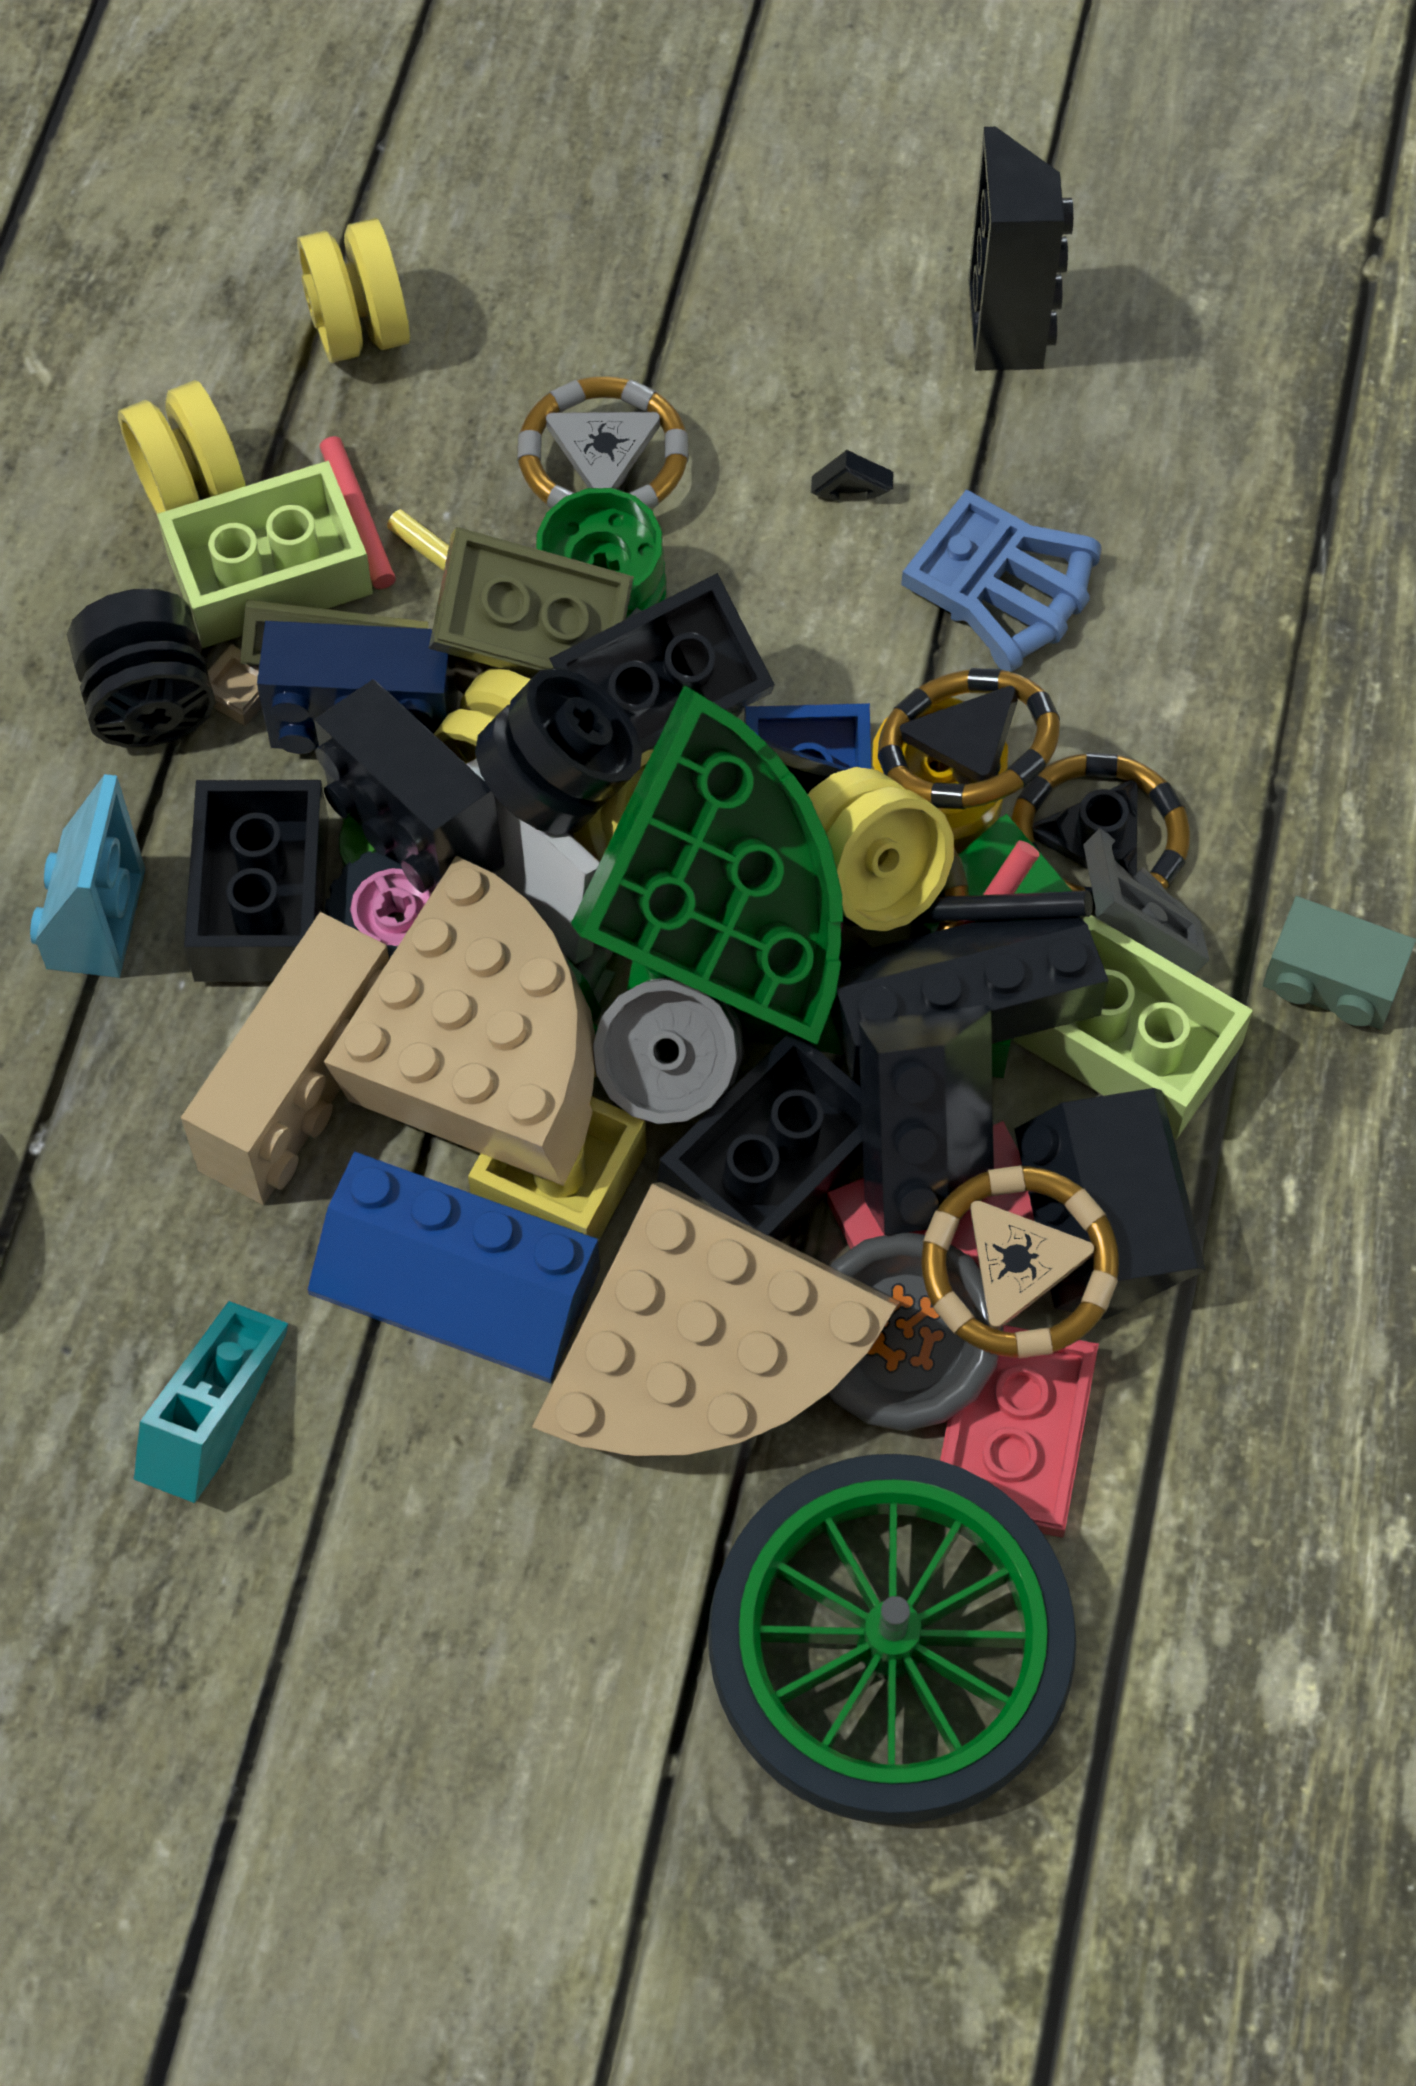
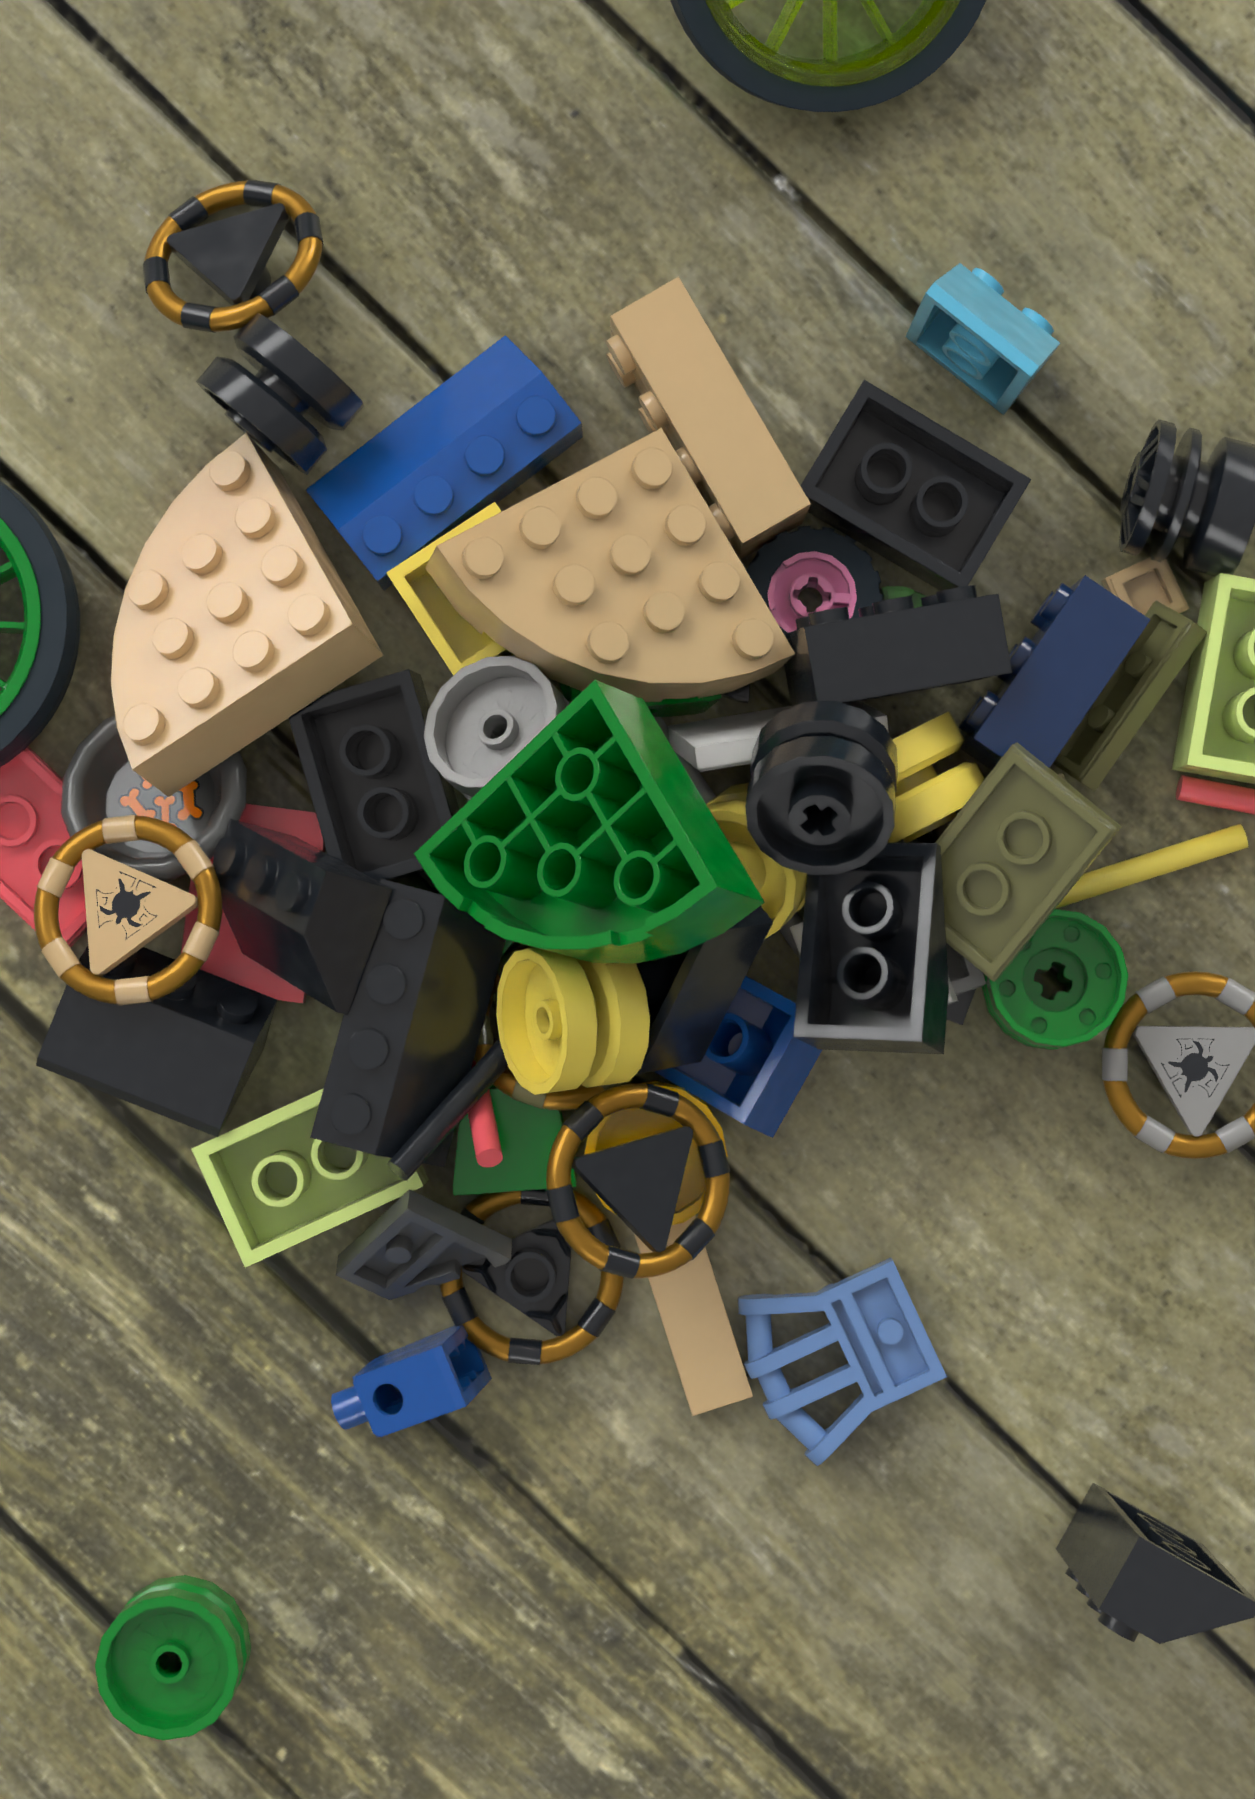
camera: 120 degrees right, 25 degrees up
teal slope [133,1301,288,1503] -> none
black tile [811,450,894,501] -> none
sand green brick [1262,896,1416,1030] -> none
none -> black piece [143,180,324,333]
none -> black wheel [196,313,364,475]
none -> blue torso [331,1325,492,1437]
none -> tan tile [634,1215,753,1416]

